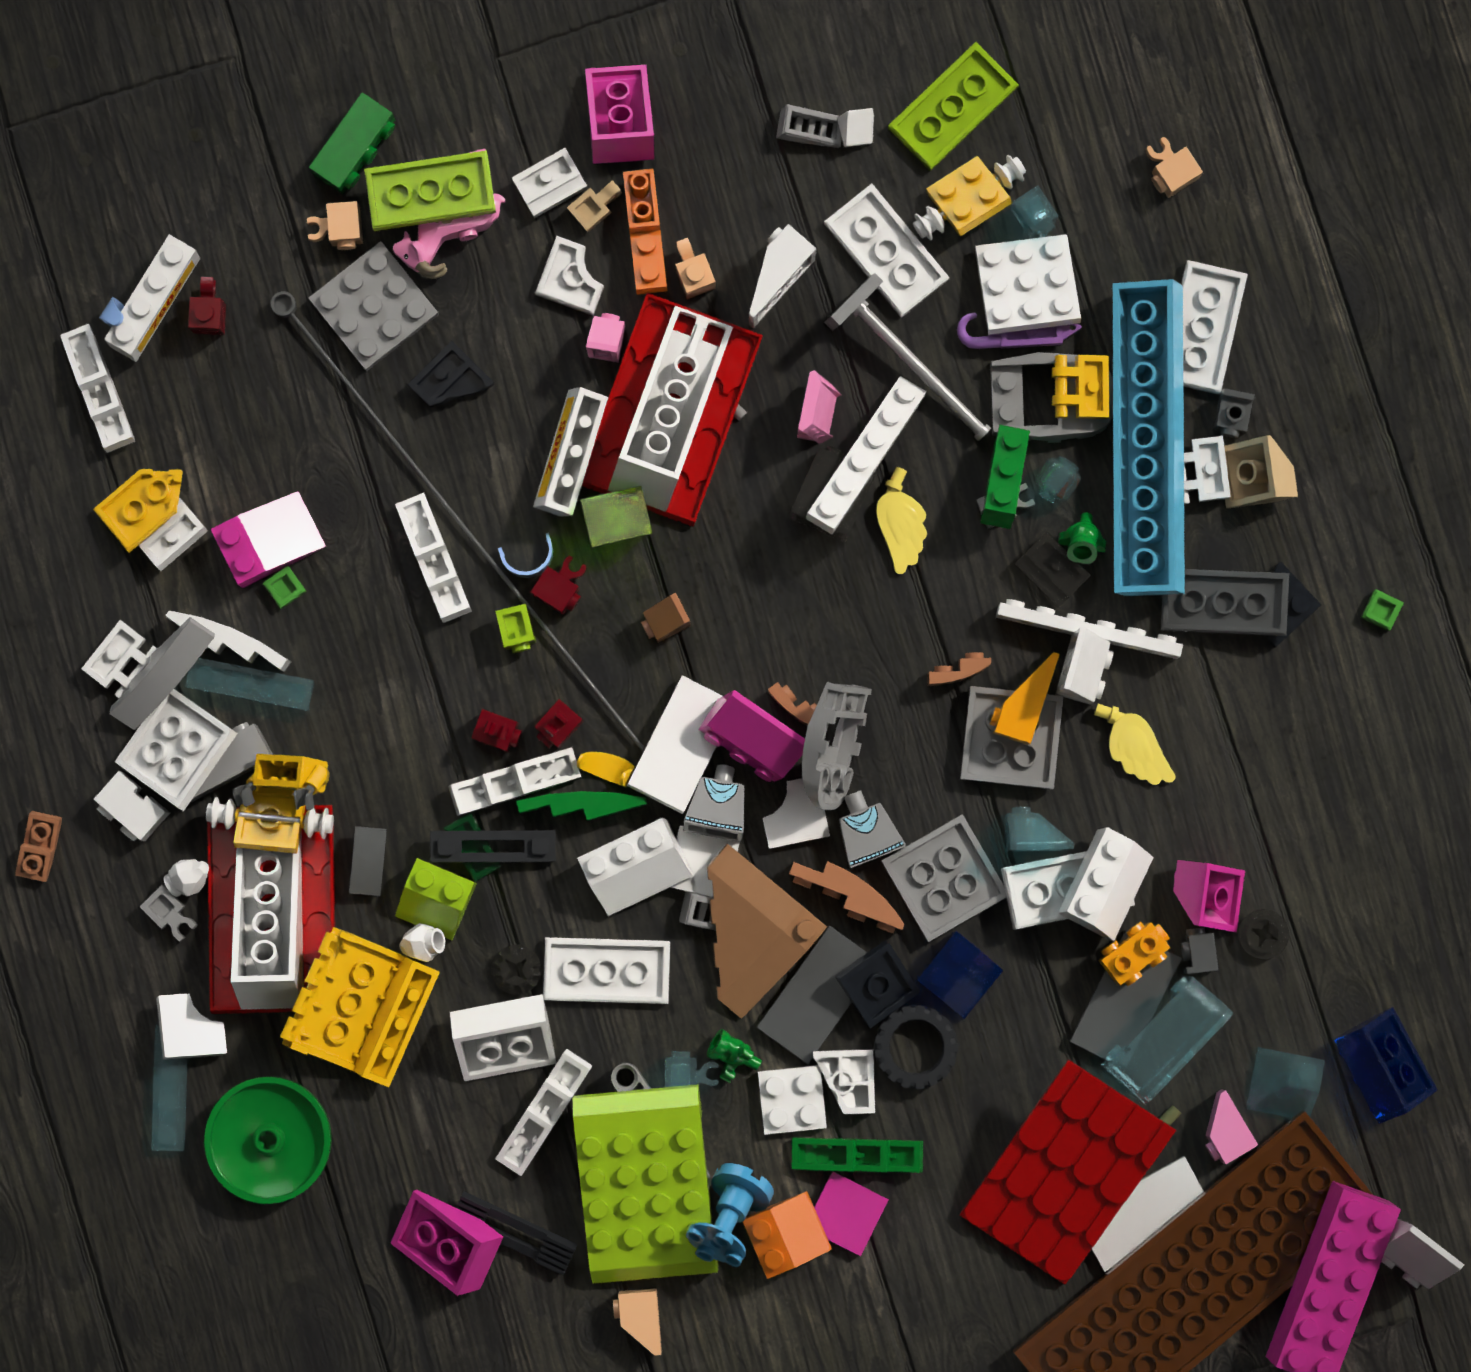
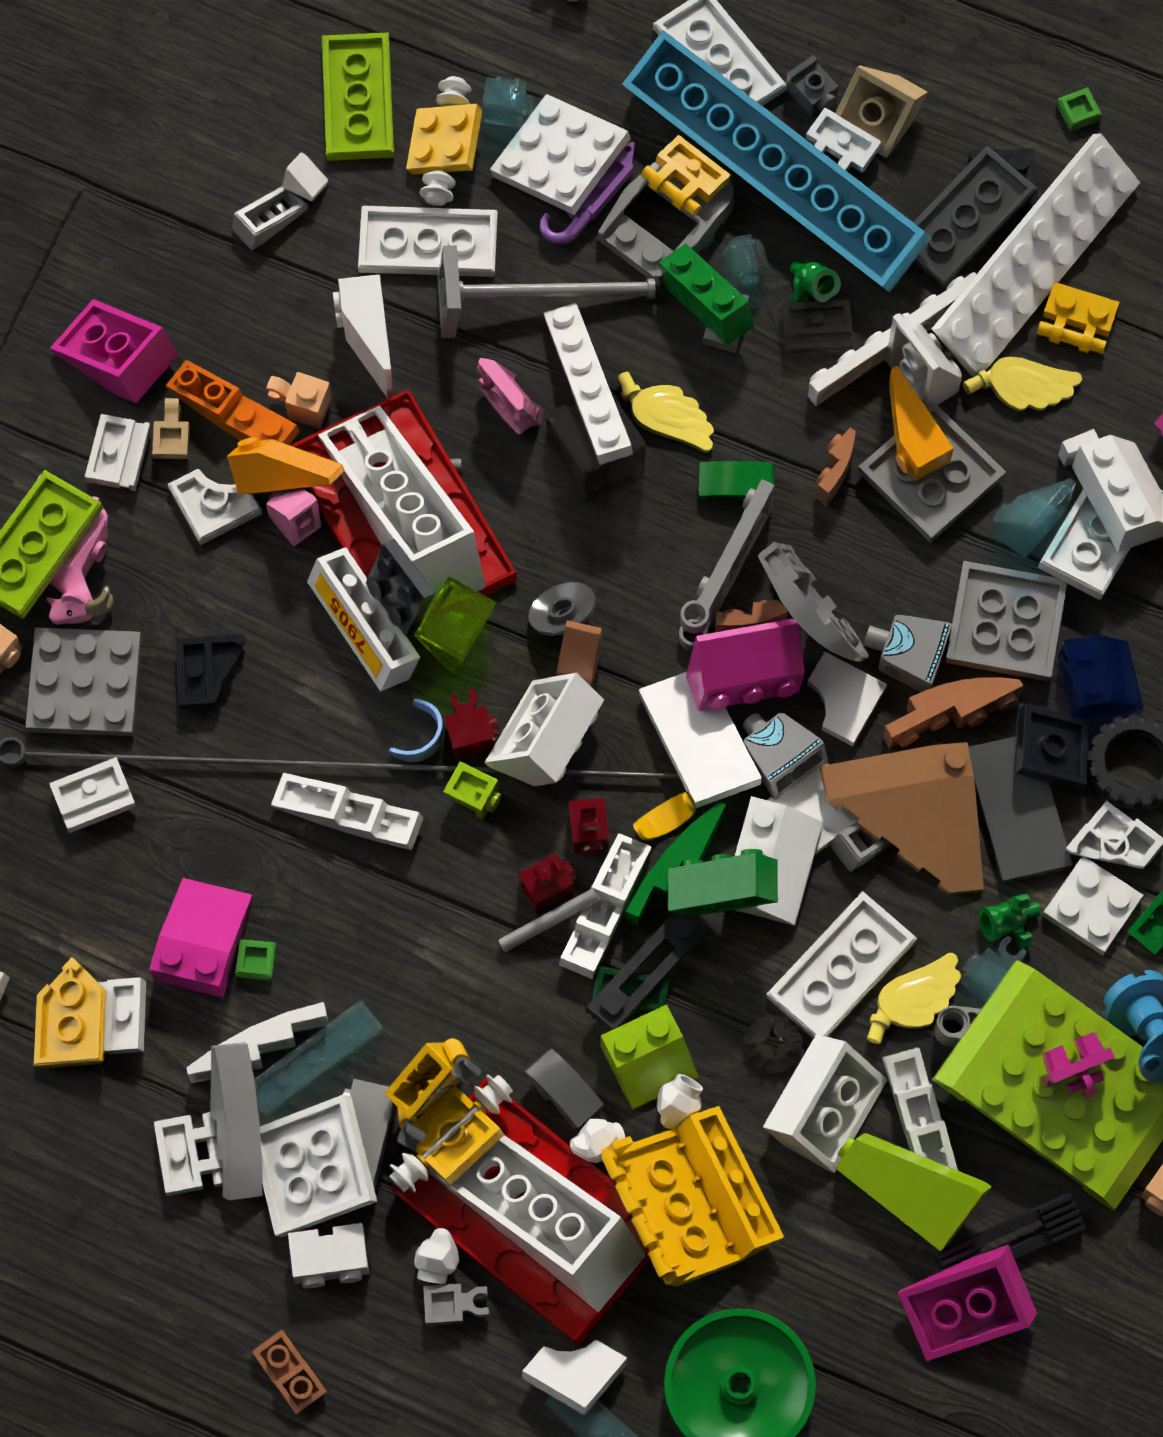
camera: 50 degrees left, 15 degrees down
none -> white plate [49,757,136,833]
none -> light orange slope [227,437,344,495]
none -> black plate [366,539,435,637]
none -> white slope [484,673,604,786]
none -> light grey bar [499,888,600,952]
none -> dark grey dish [528,582,596,636]
none -> white rock [570,1119,625,1163]
none -> green brick [668,849,778,917]
none -> light grey hinge [679,479,774,652]
none -> green slope [699,461,775,500]
none -> lime slope [835,1133,991,1251]
none -> light yellow animal [867,953,961,1044]
none -> white plate [932,134,1140,377]
none -> yellow plate [1037,282,1119,354]
none -> dark pink hips [1042,1032,1115,1099]
none -> white plate [1058,429,1099,467]

